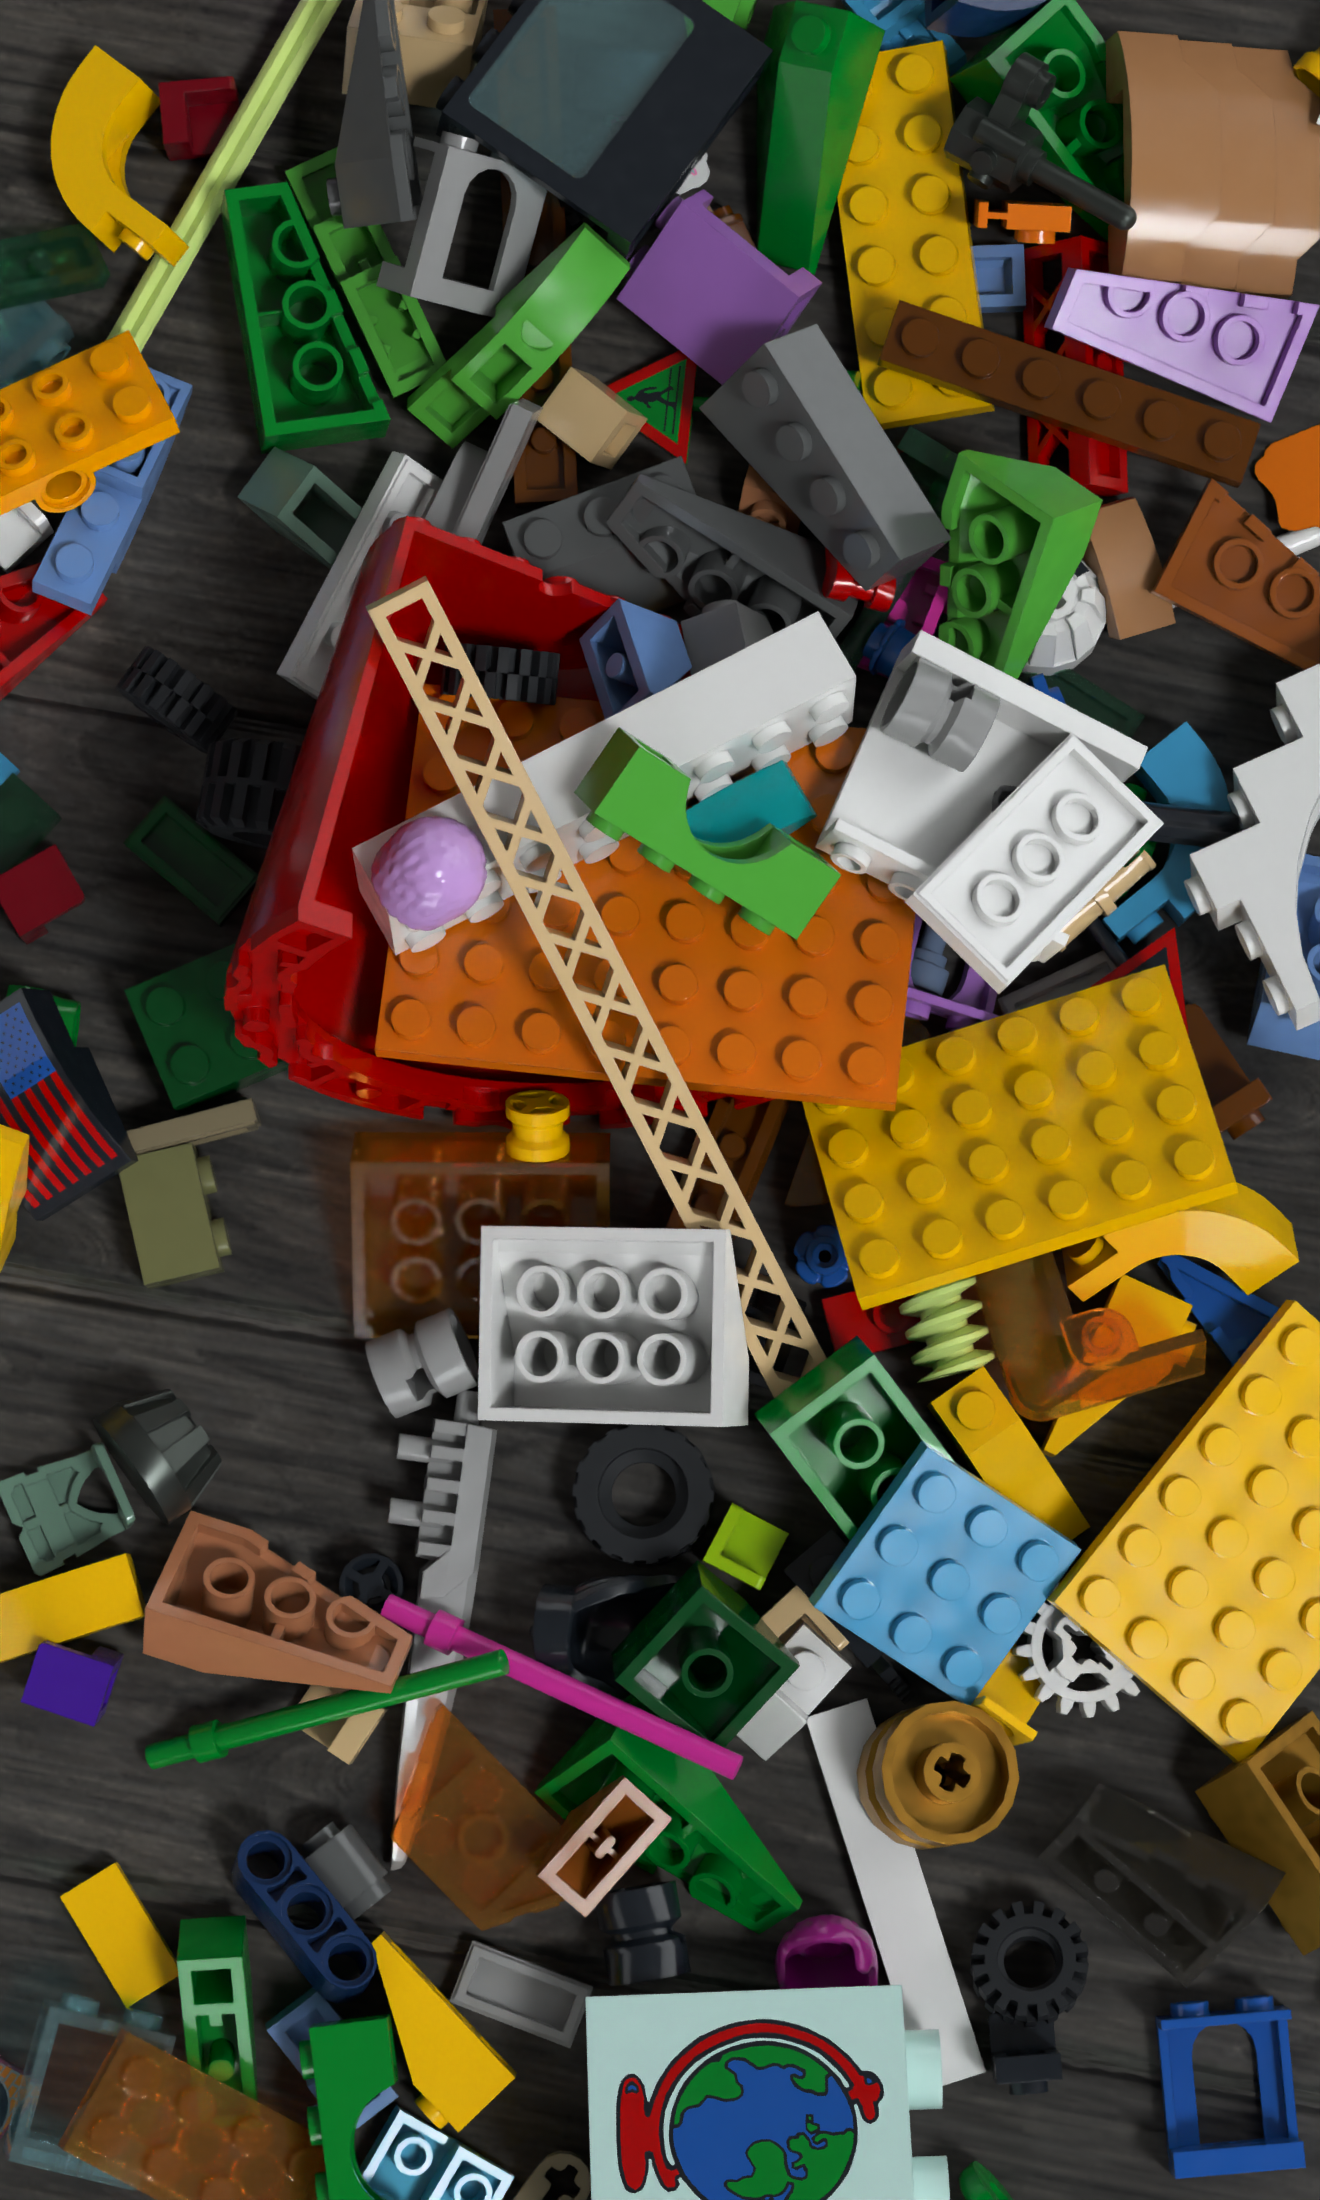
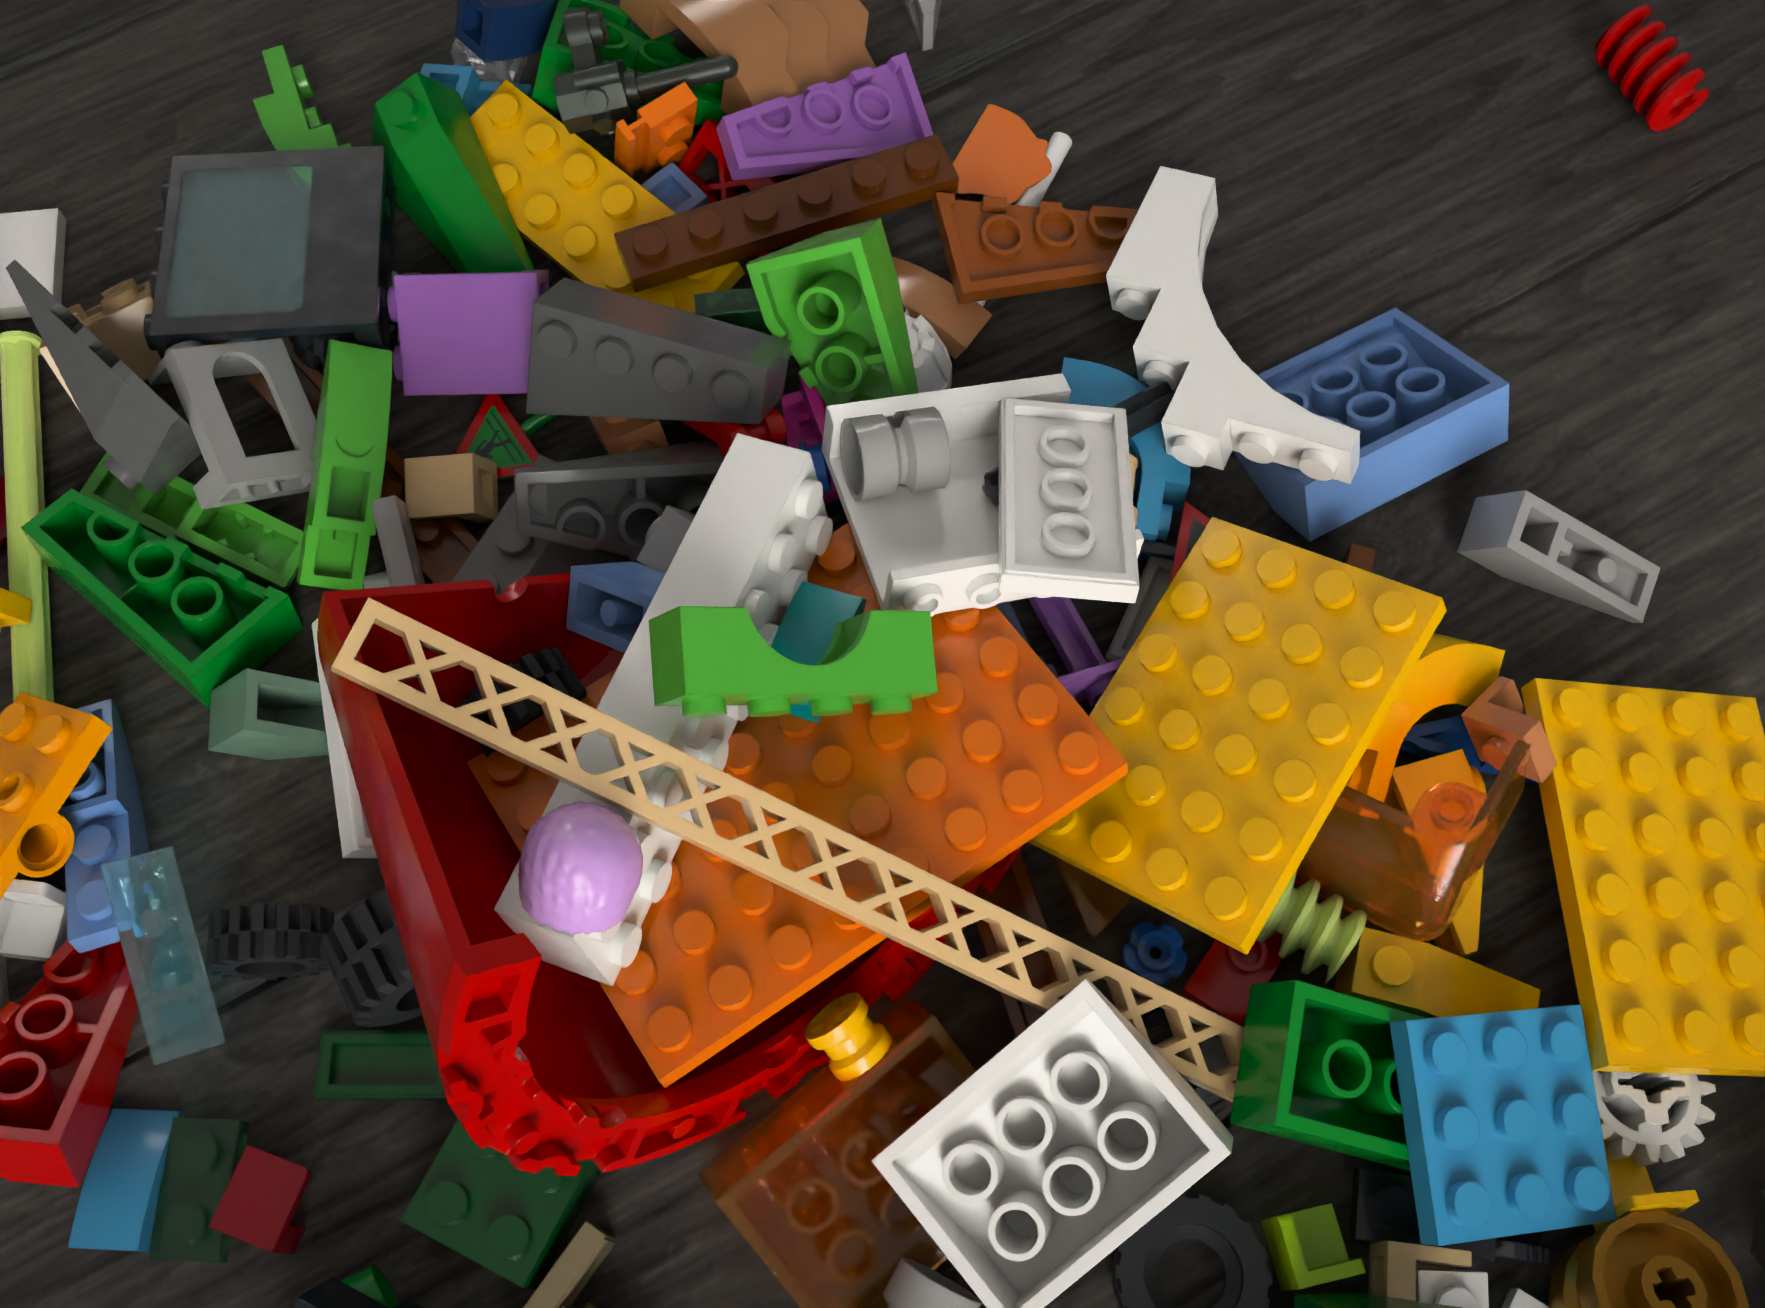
camera: 40 degrees left, 15 degrees down
none -> clear light blue slope [100,846,226,1065]
none -> nougat bracket [1461,676,1557,784]

